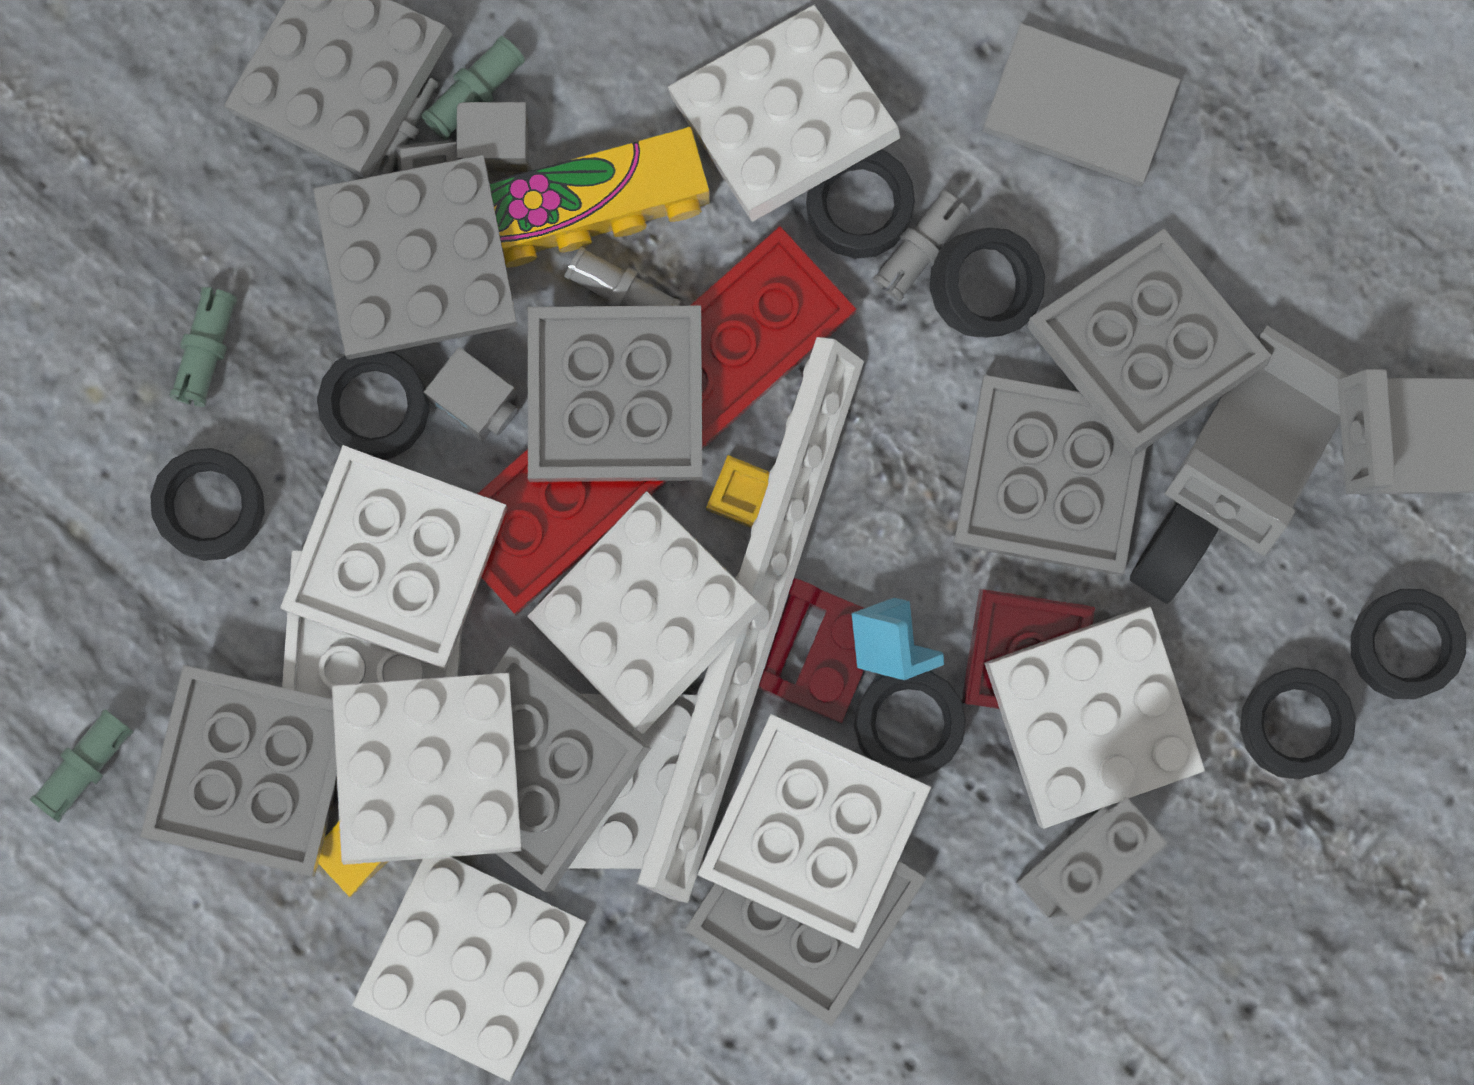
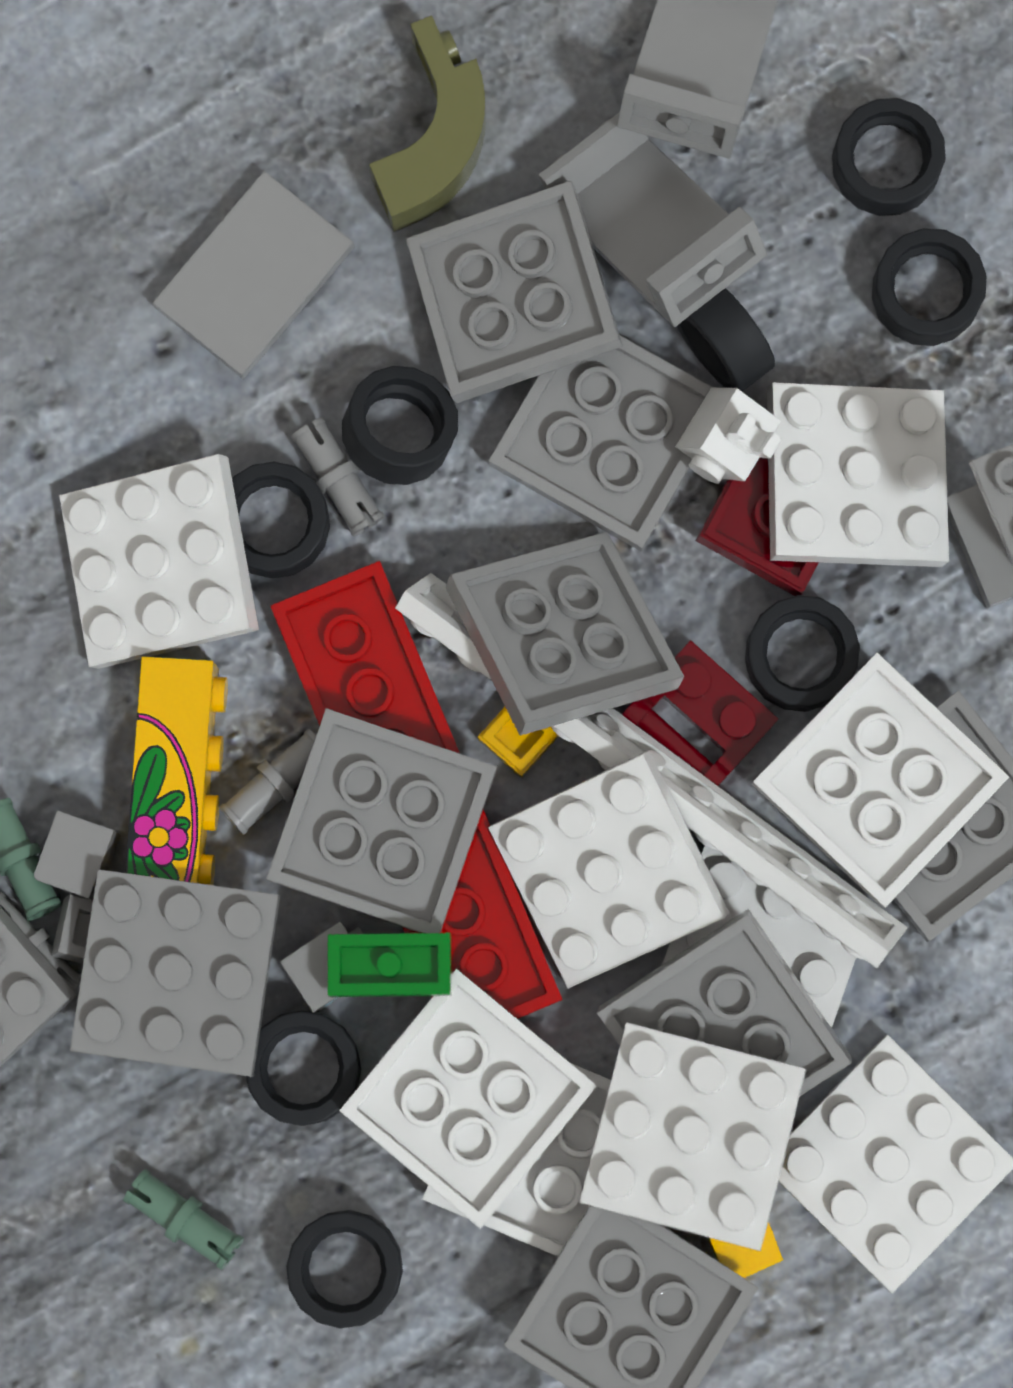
camera: 65 degrees left, 0 degrees up
medium azure panel [851,598,944,680] -> none
none -> green plate [328,933,451,997]
none -> olive arch [369,15,486,232]
none -> light grey plate [445,532,684,736]
none -> white brick [675,387,783,484]

